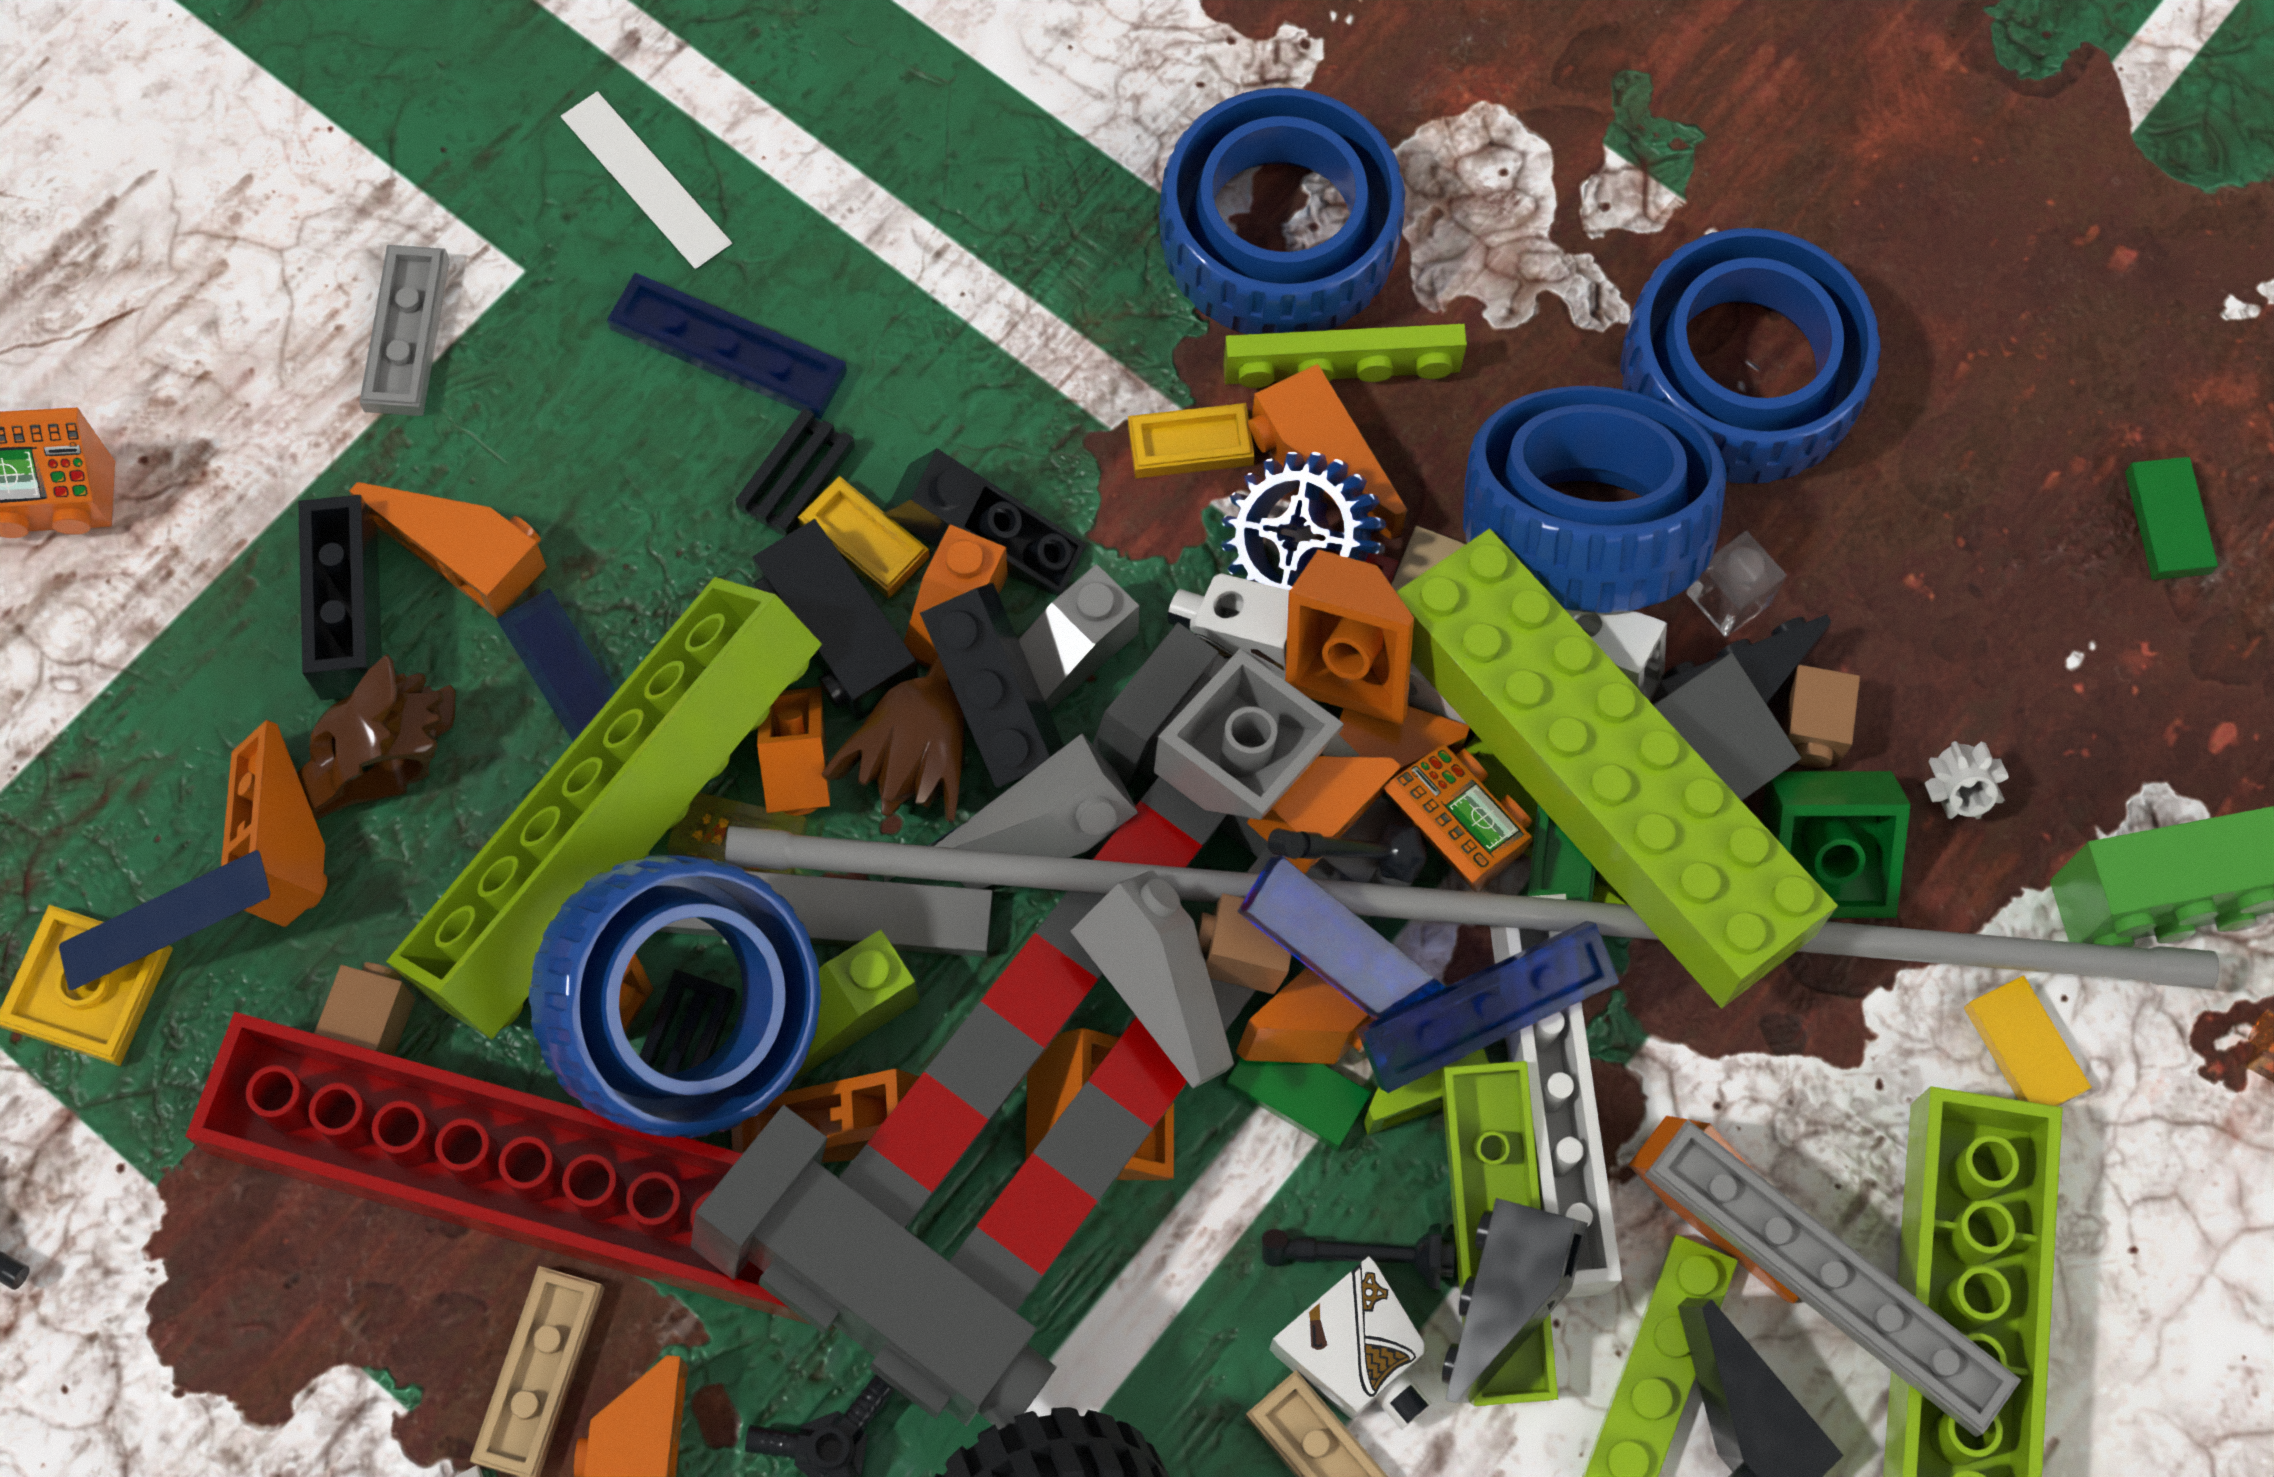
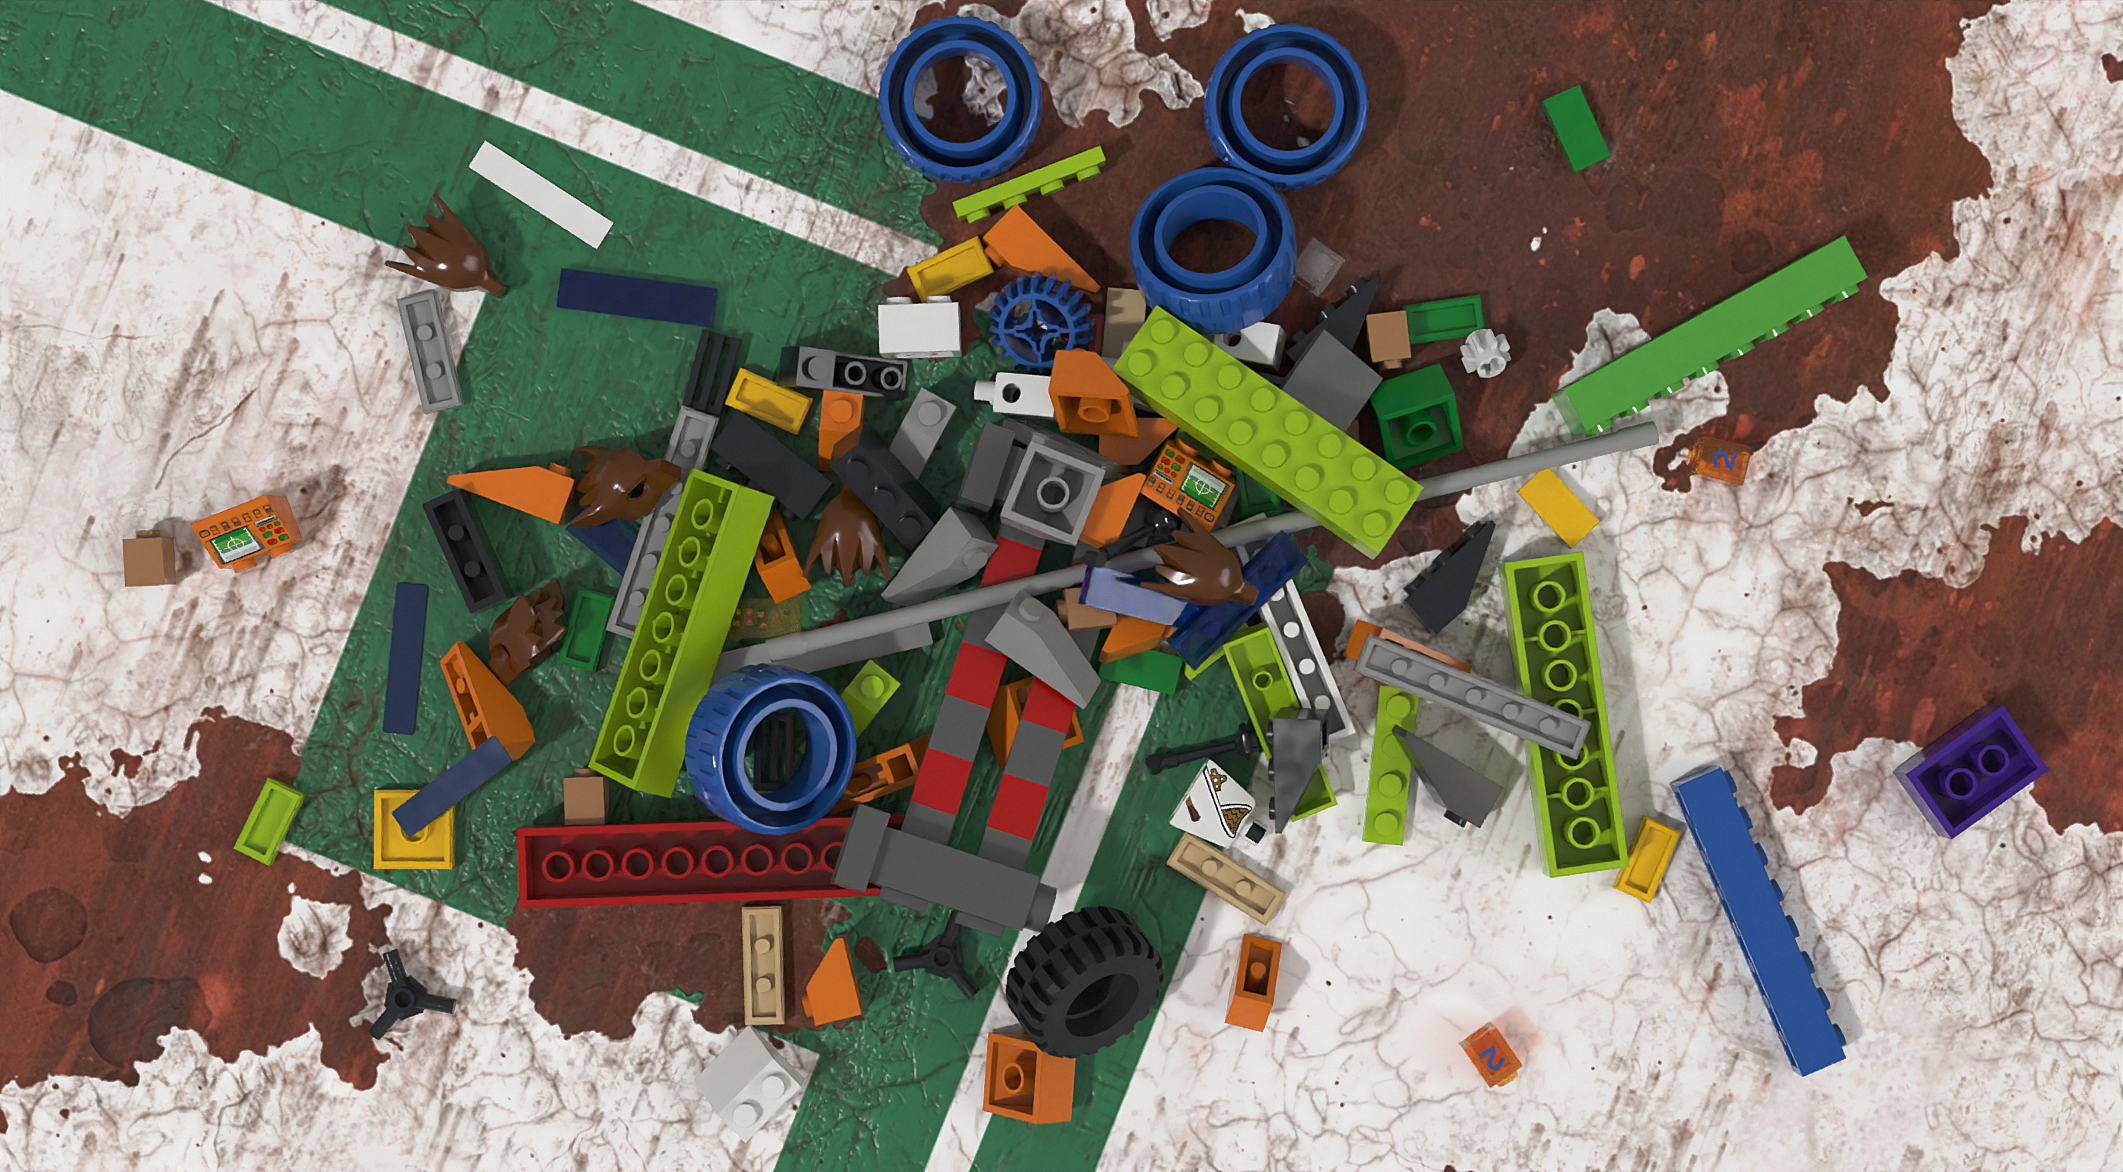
camera: 15 degrees left, 20 degrees up
none -> dark blue sticker [383,583,428,735]
none -> reddish brown piece [384,193,507,299]
none -> green tile [557,586,617,673]
none -> reddish brown piece [570,446,681,527]
none -> light grey tile [606,406,721,639]
none -> white brick [878,296,962,359]
none -> reddish brown piece [1140,507,1260,606]
none -> black slope [1400,520,1496,635]
none -> green tile [1401,295,1485,345]

